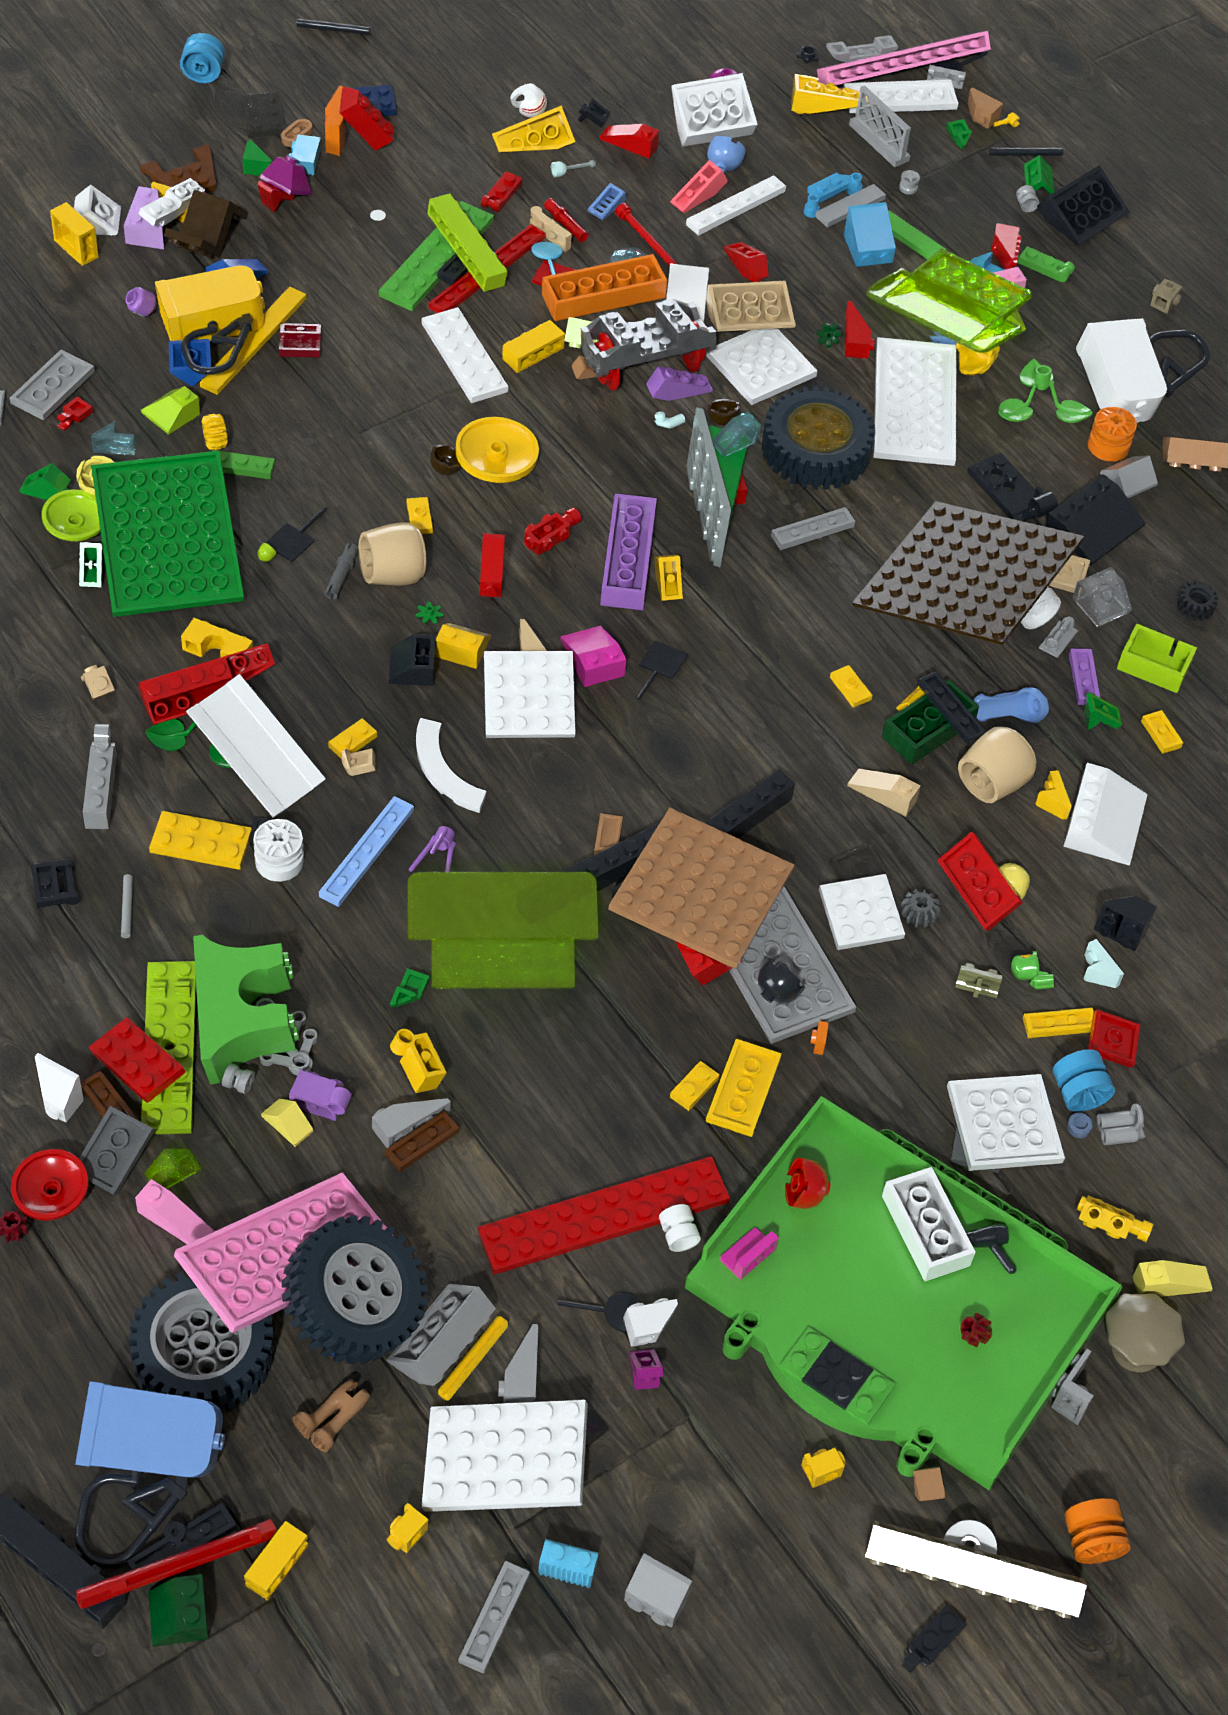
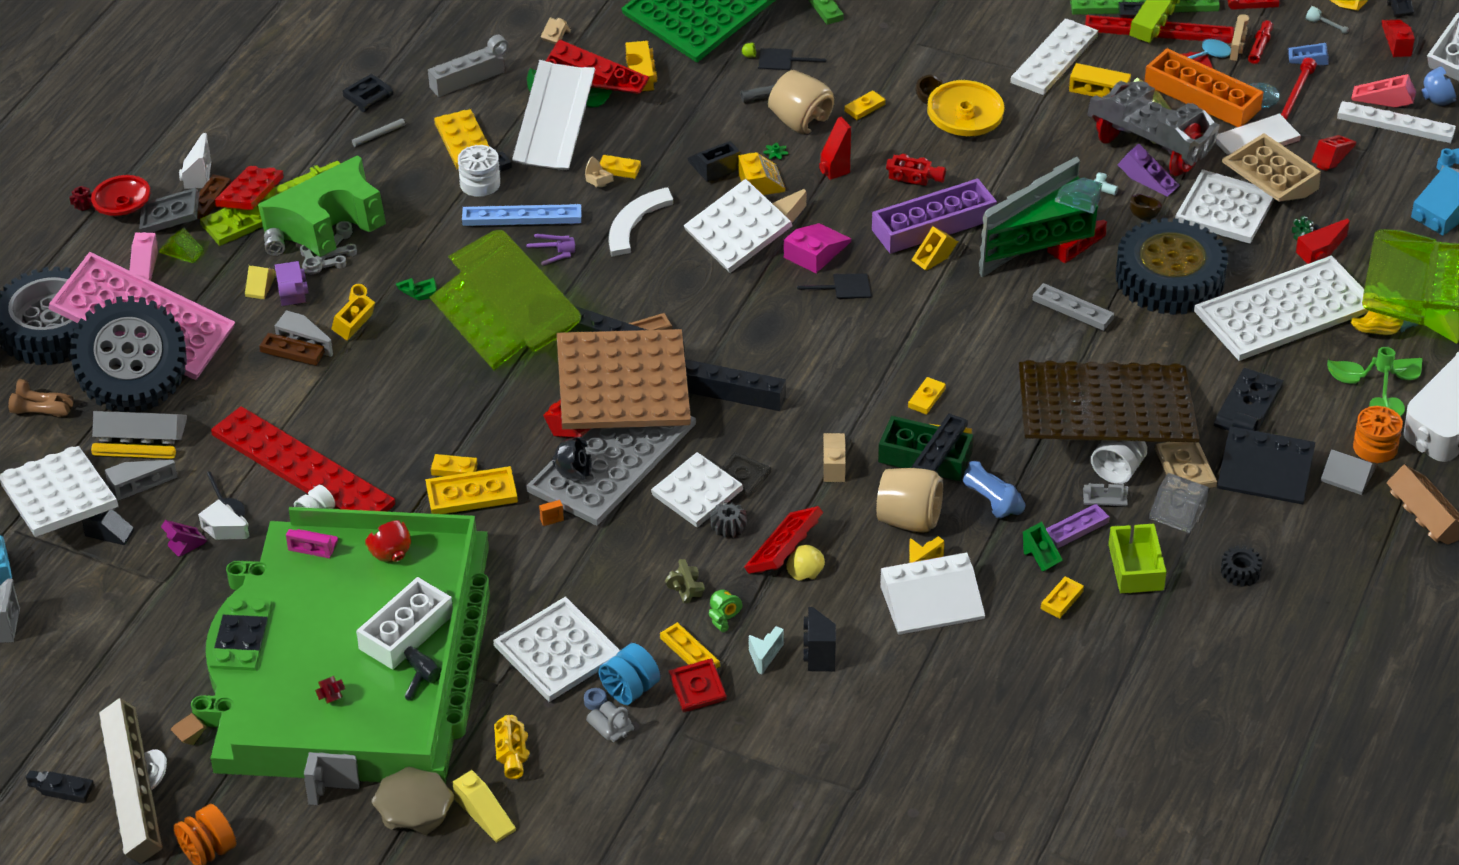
camera: 65 degrees right, 10 degrees down
yellow brick [801,1448,845,1488] -> none

